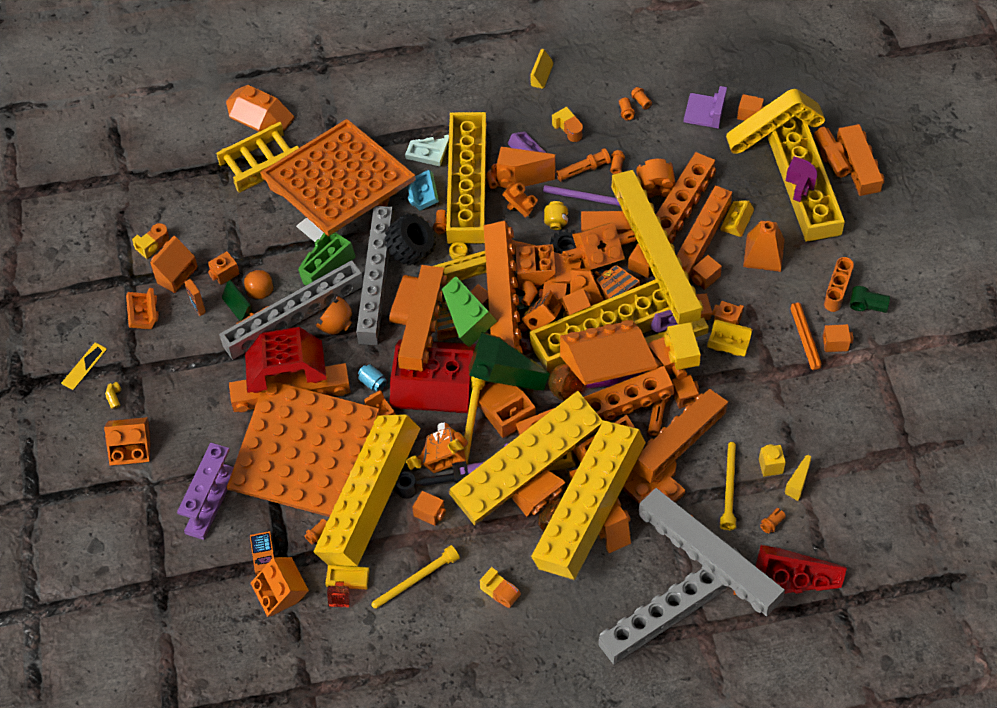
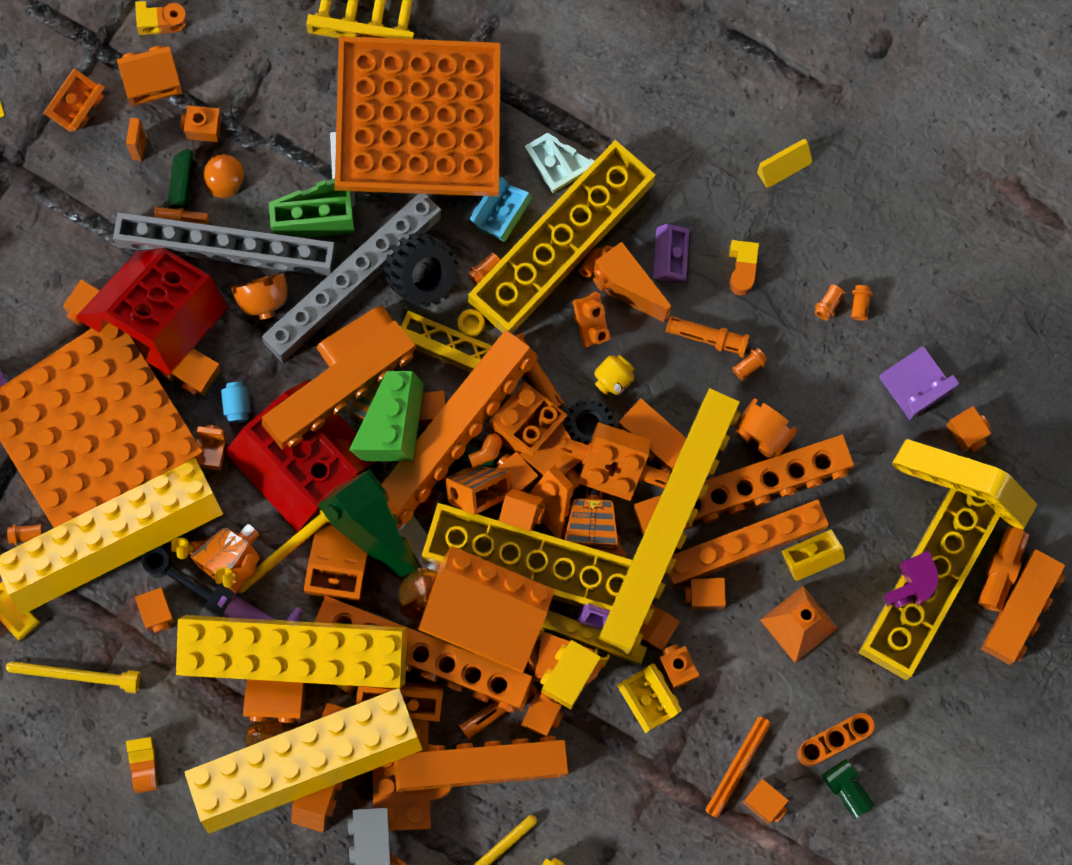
camera: 35 degrees right, 20 degrees up
medium lavender bar [543,185,620,206] -> none

